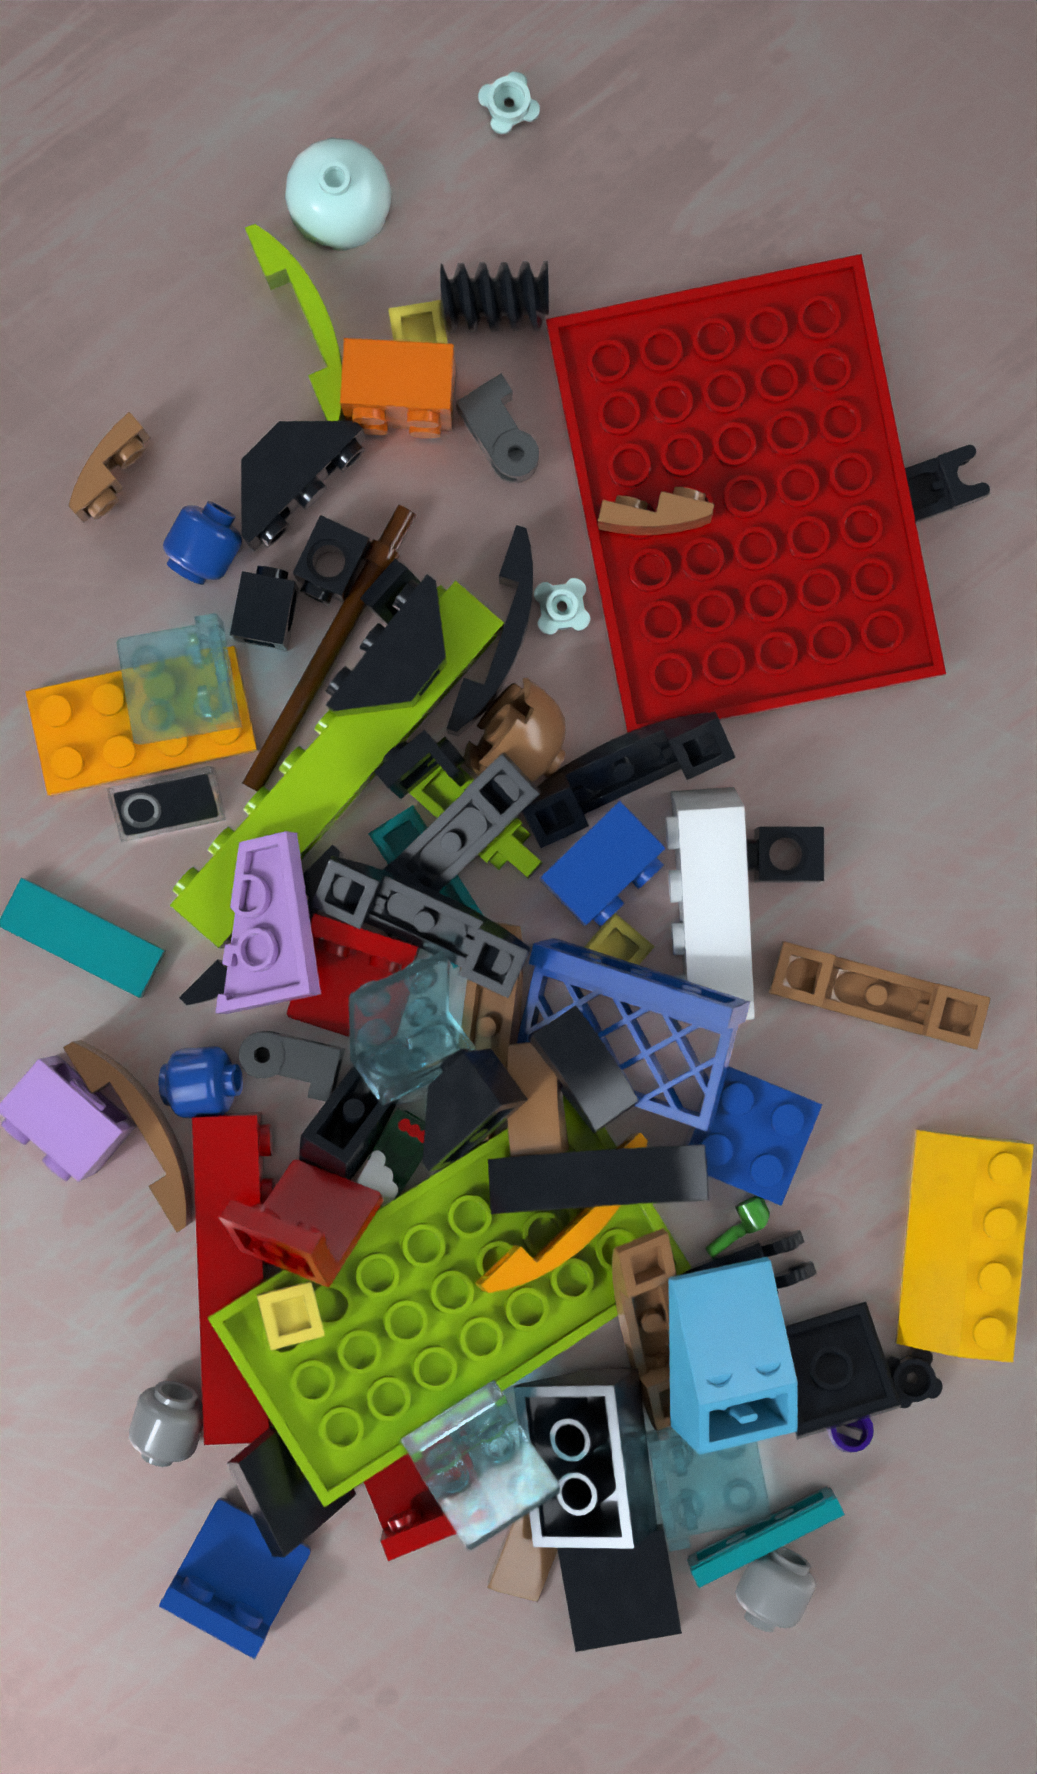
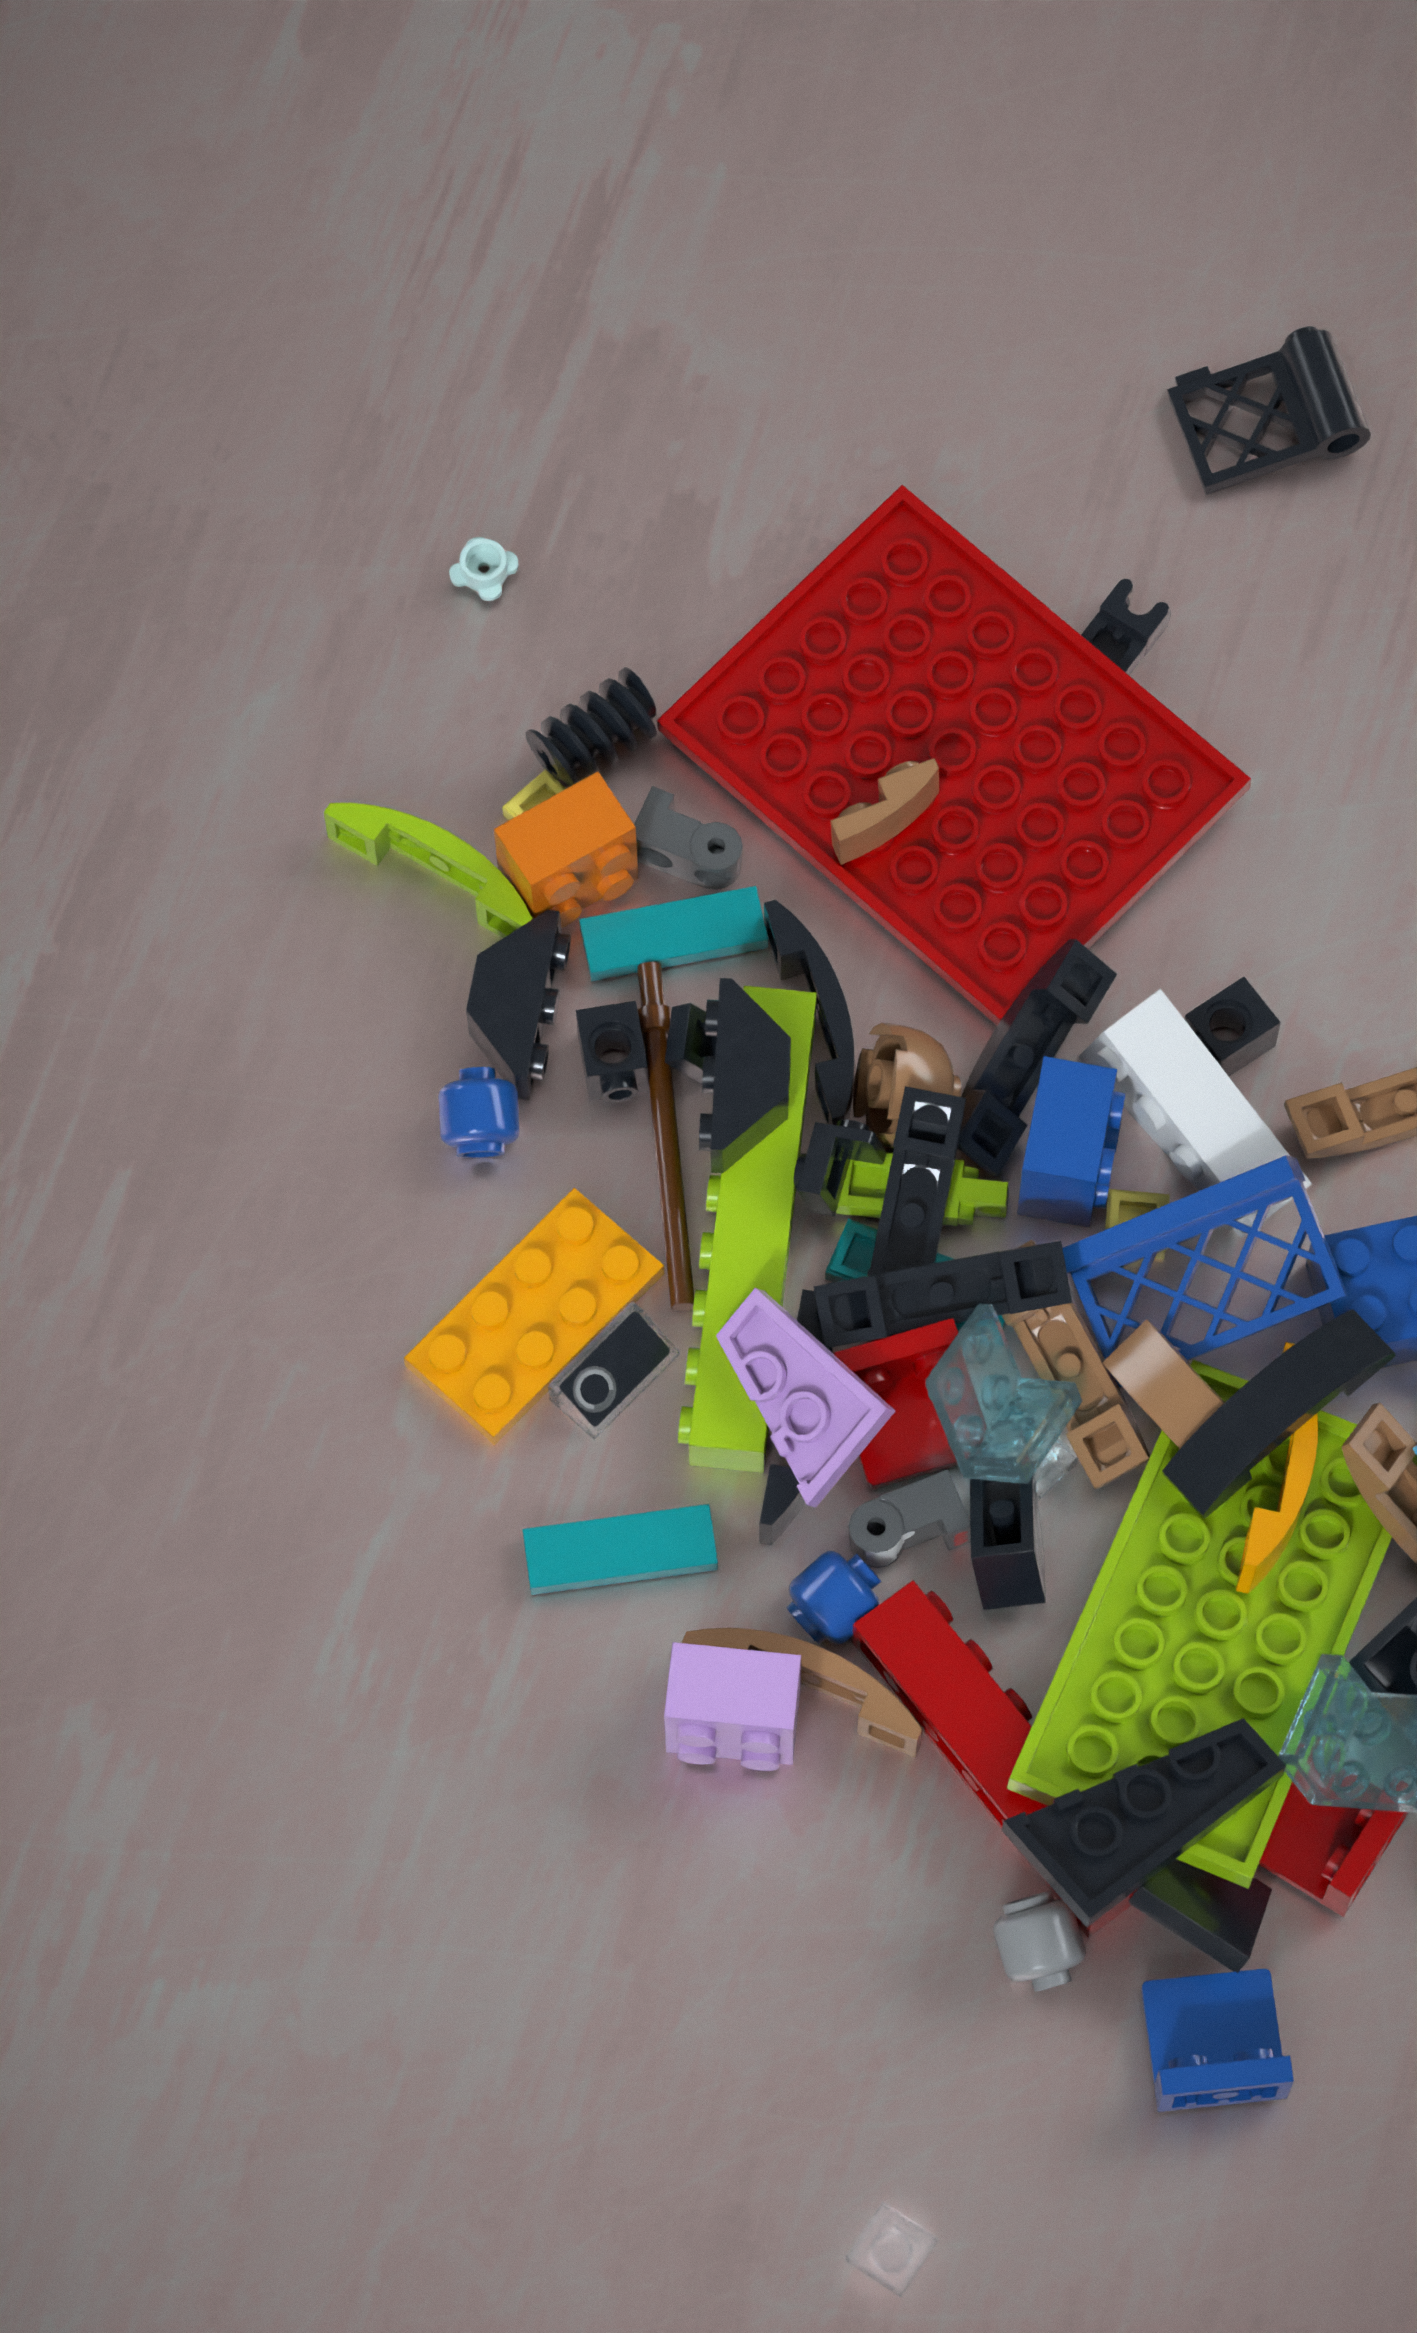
camera: 35 degrees left, 20 degrees down
medium nougat slope [68,412,150,522] -> none
clear light blue bracket [117,613,242,745] -> none
red bracket [220,1159,383,1288] -> none
black brick [230,566,299,651] -> none
light yellow tile [257,1281,325,1350] -> none
light aqua cylinder [285,138,392,251] -> none
clear green leg [356,1105,425,1208] -> none
black slope [422,1048,528,1172] -> none
black slope [530,1005,638,1134] -> none
light aqua plate [534,578,590,635] -> none
none -> teal tile [579,886,768,982]
none -> black wing [1002,1718,1286,1927]

